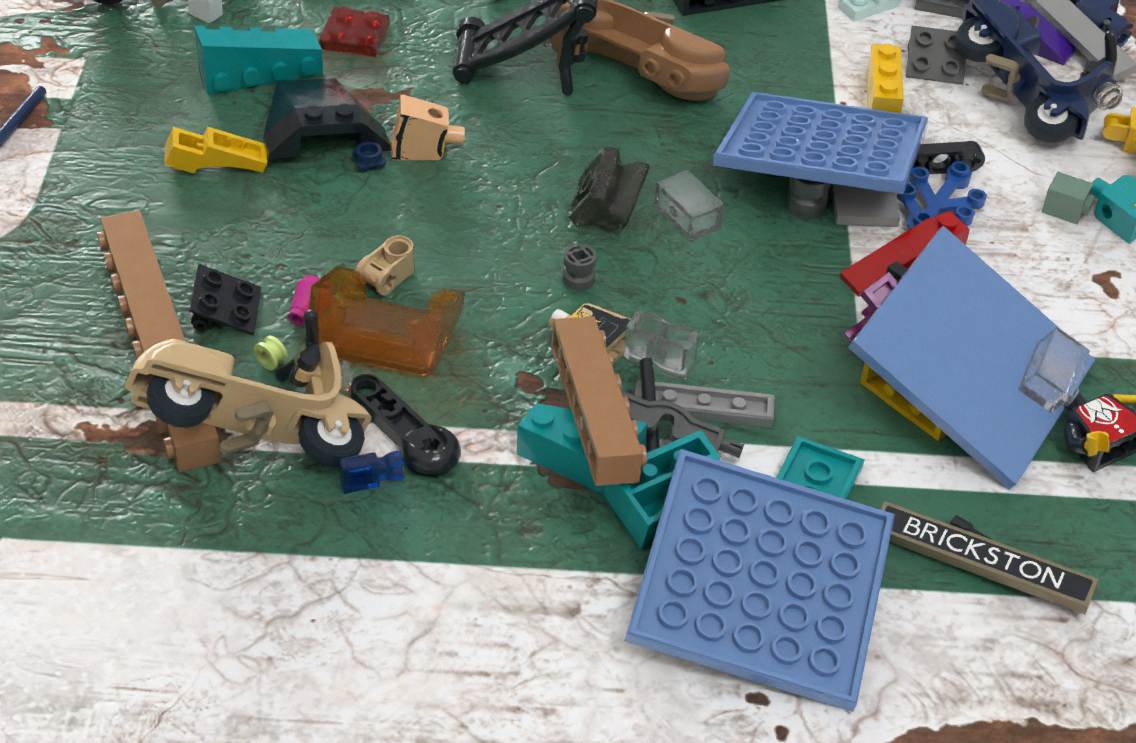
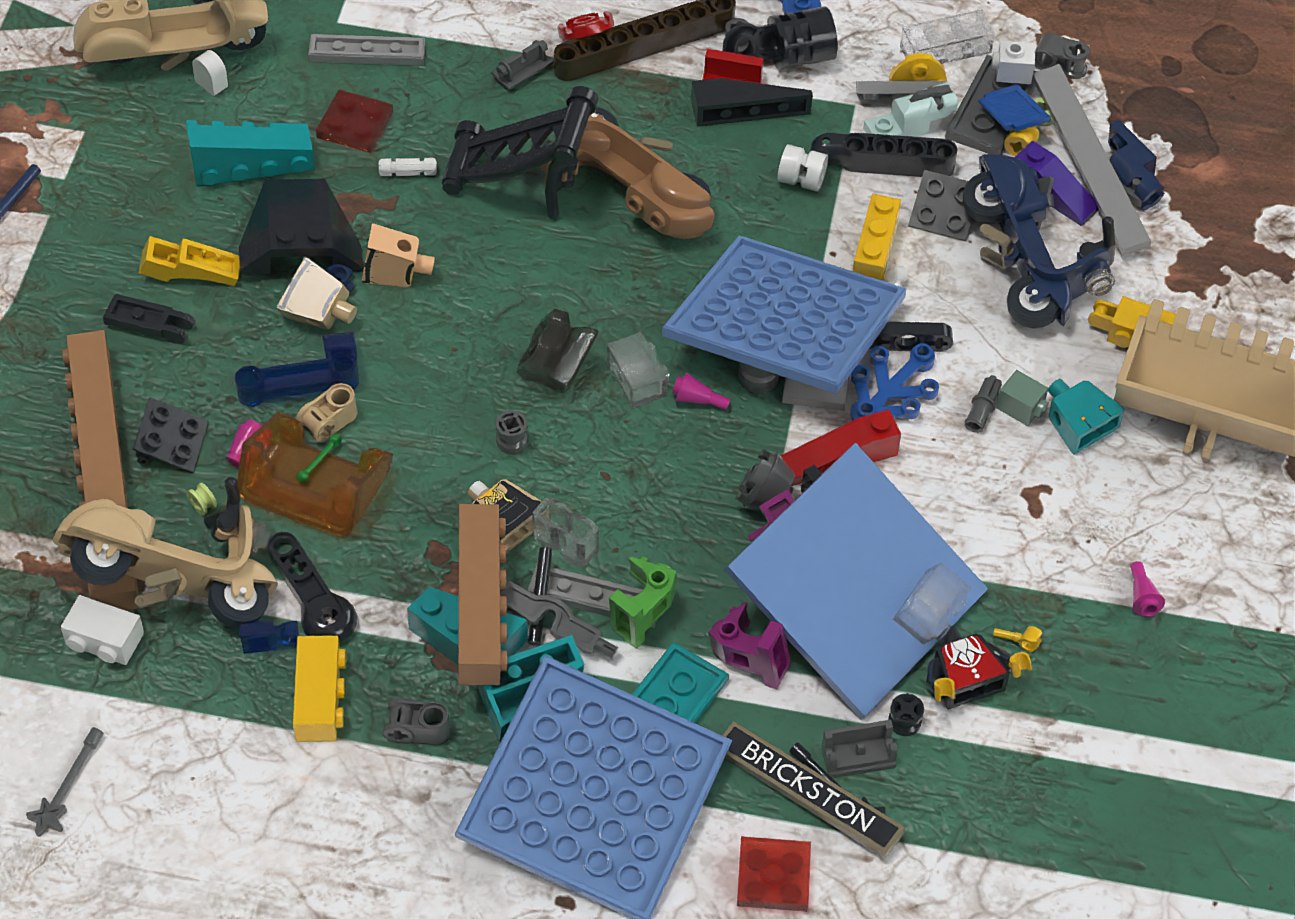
camera: 10 degrees right, 10 degrees up
none -> dark grey piece [26,727,104,837]
none -> white brick [61,595,144,665]
none -> black hinge [103,294,196,344]
none -> clear blue piece [235,331,359,407]
none -> tan torso [276,257,357,330]
none -> yellow brick [293,636,346,742]
none -> green hinge [296,433,342,483]
none -> white axle [379,158,437,176]
none -> dark grey piece [383,698,451,745]
none -> bright green tile [609,556,677,649]
none -> dark pink cone [672,372,730,410]
none -> magenta tile [708,602,791,689]
none -> dark grey cone [735,449,795,511]
none -> clear red plate [737,836,811,912]
none -> white wheel [777,144,828,192]
none -> black piece [810,133,958,177]
none -> dark grey hinge [821,720,897,778]
none -> black wheel [888,693,924,736]
none -> dark grey axle [964,375,1002,433]

